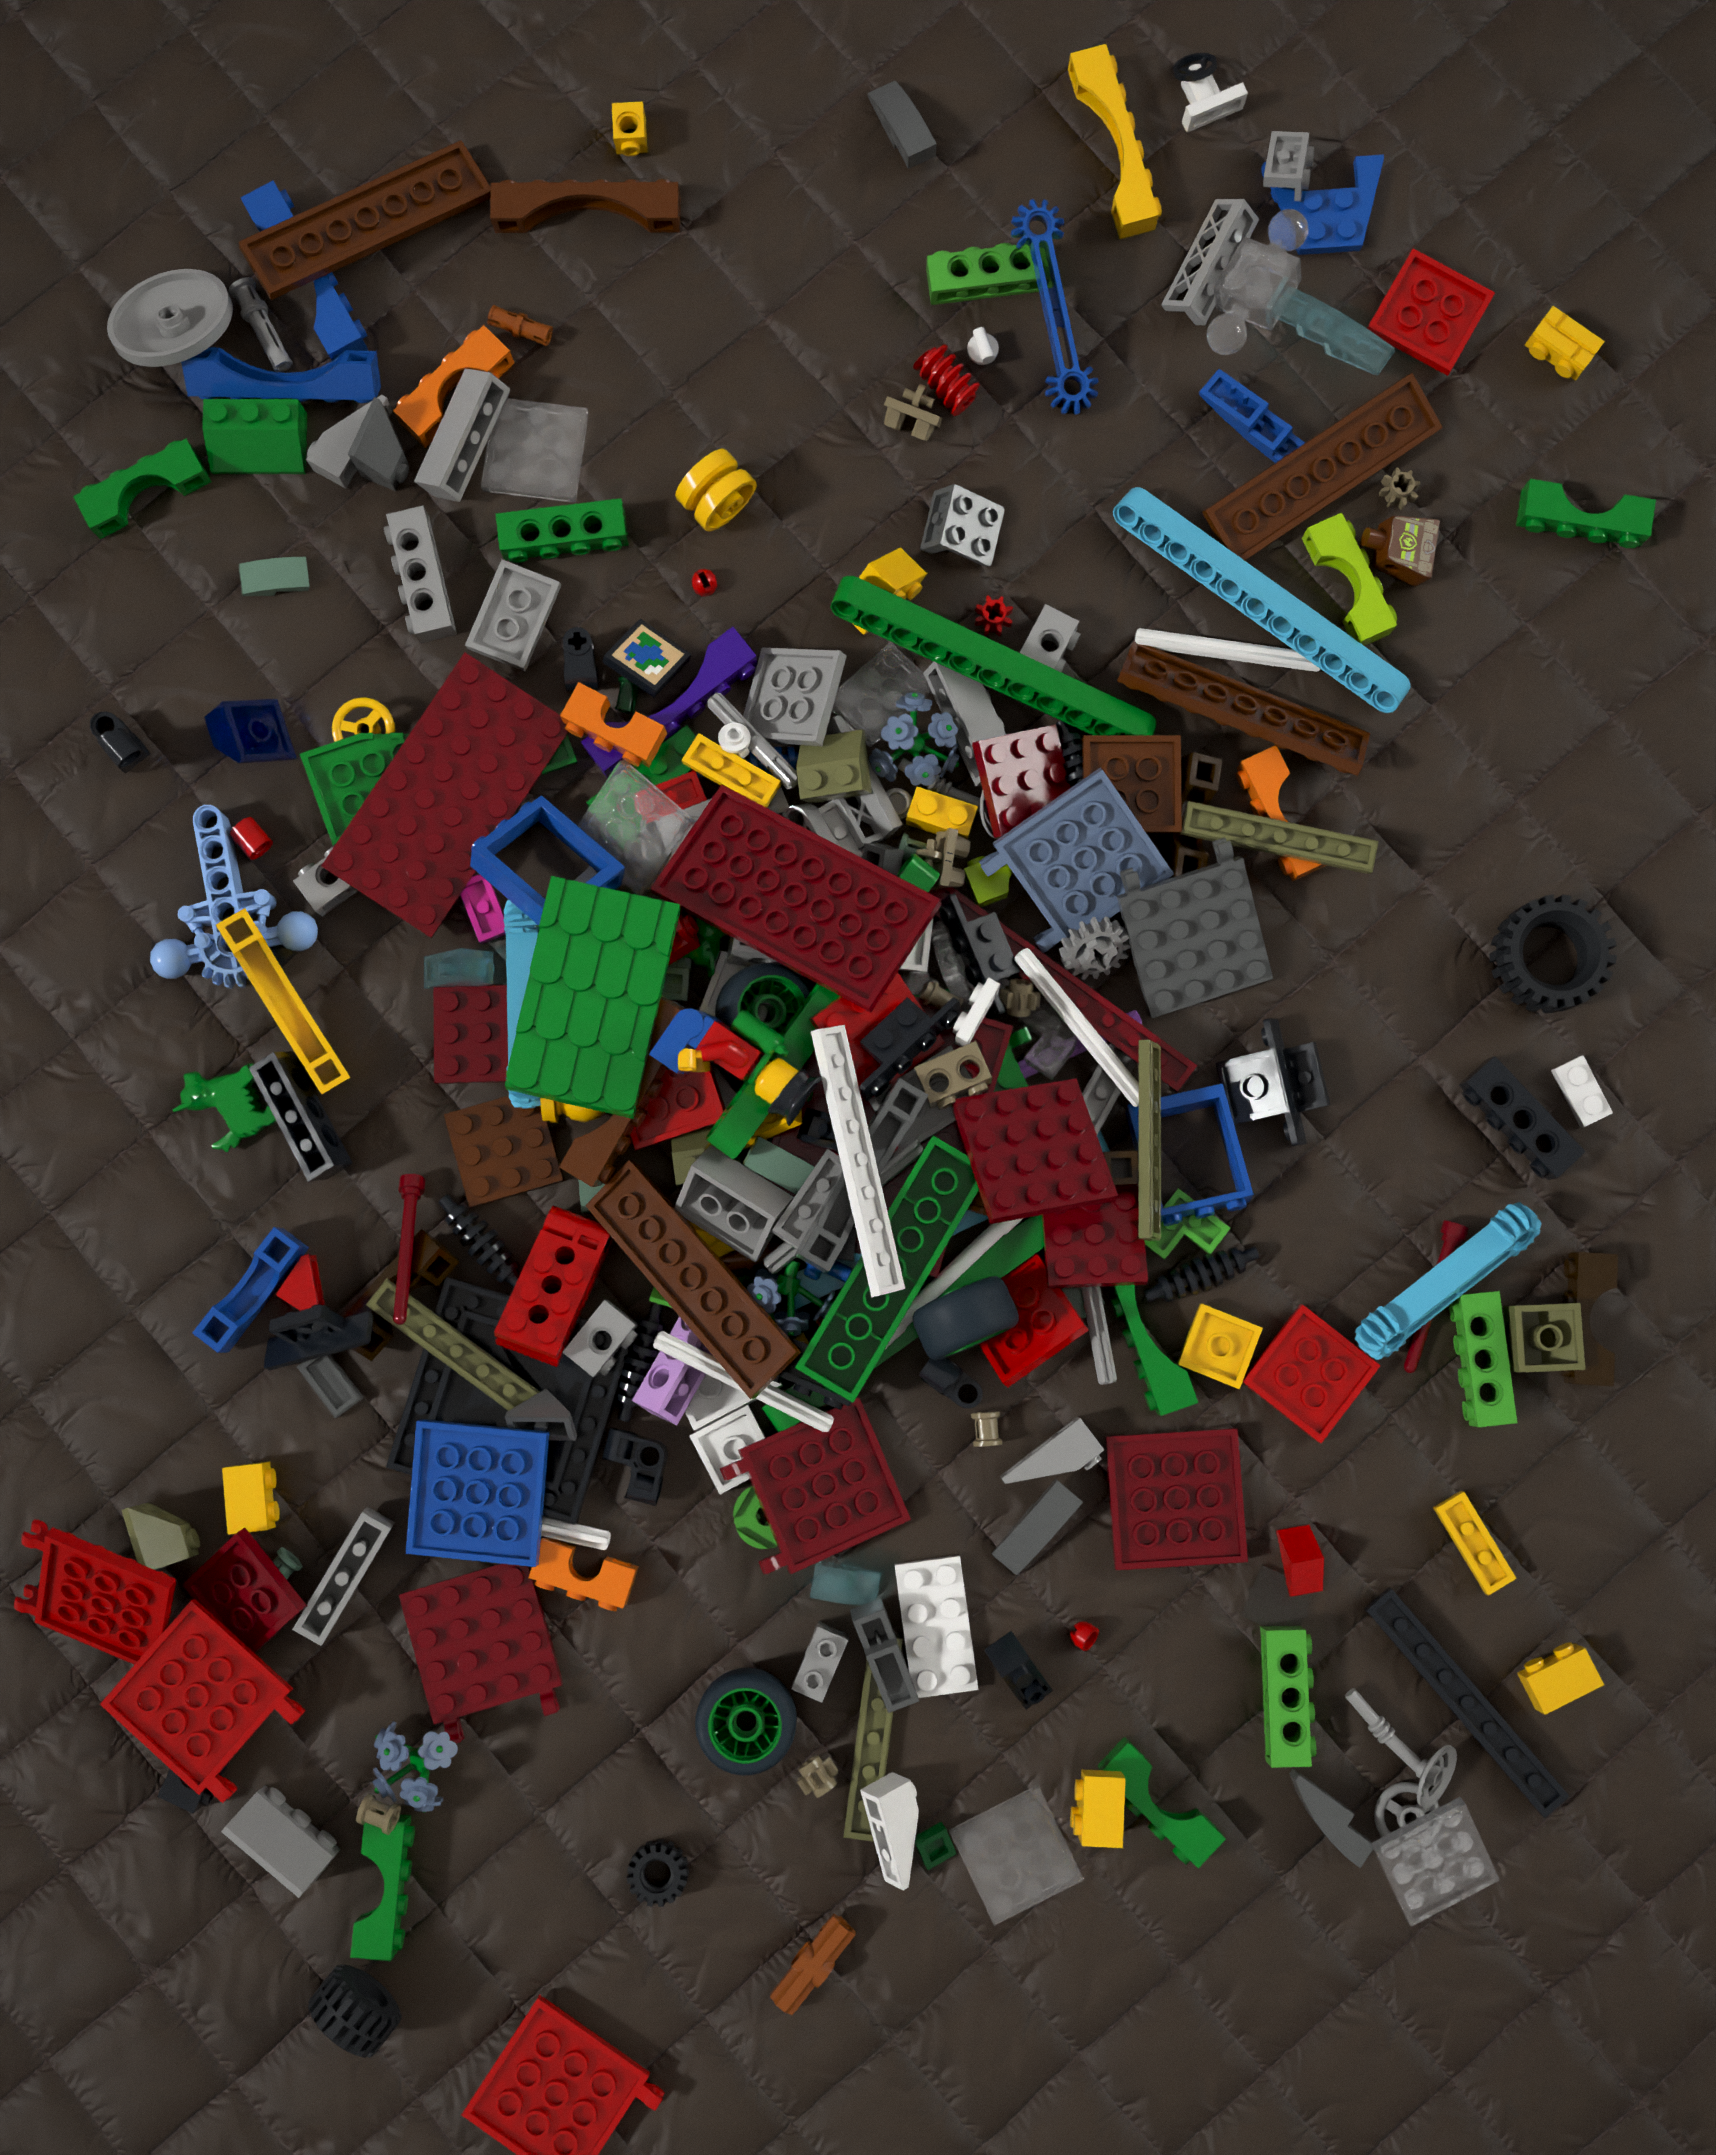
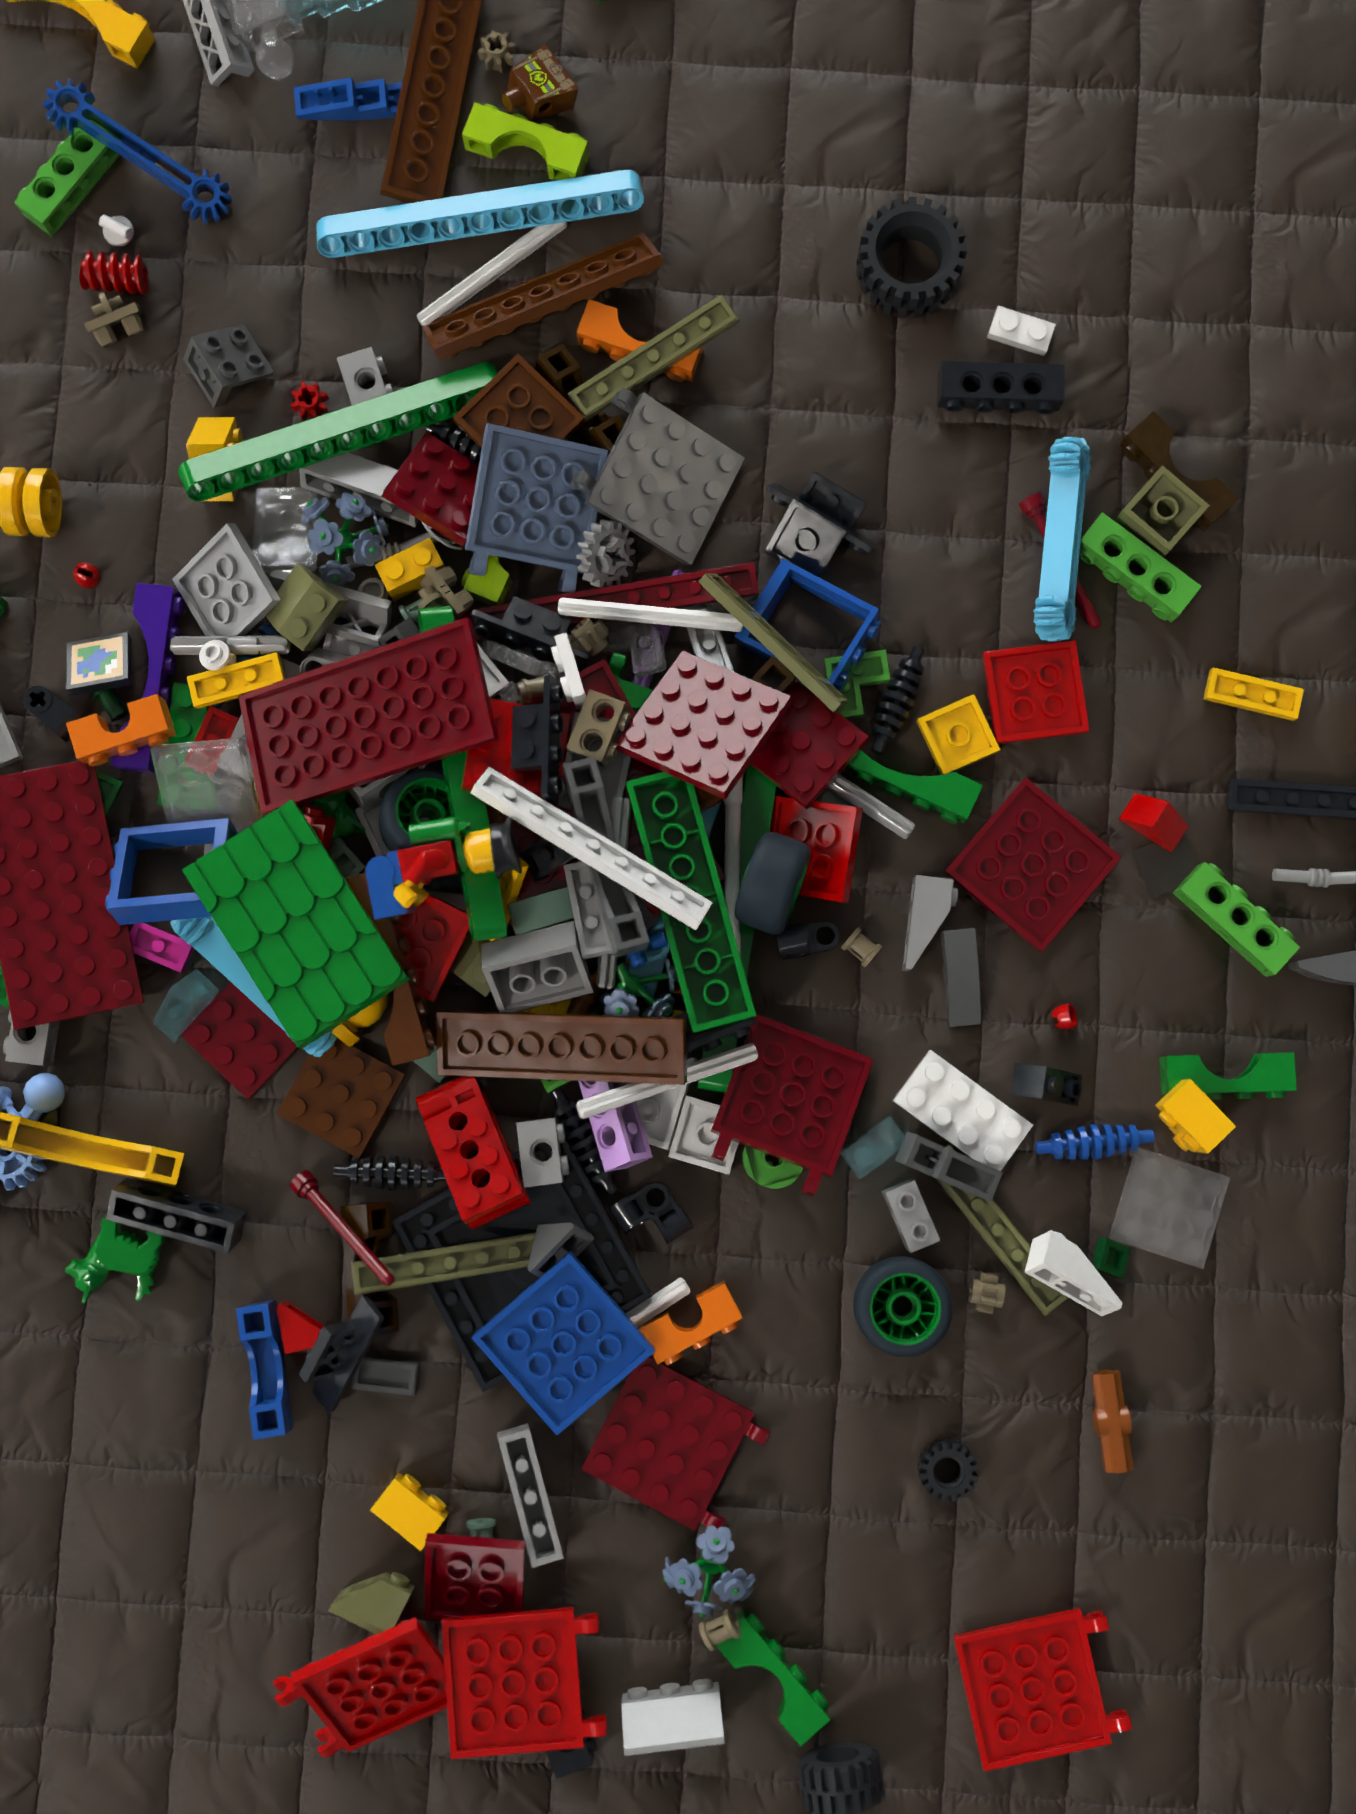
camera: 45 degrees left, 0 degrees up
none -> blue piece [1035,1124,1155,1160]

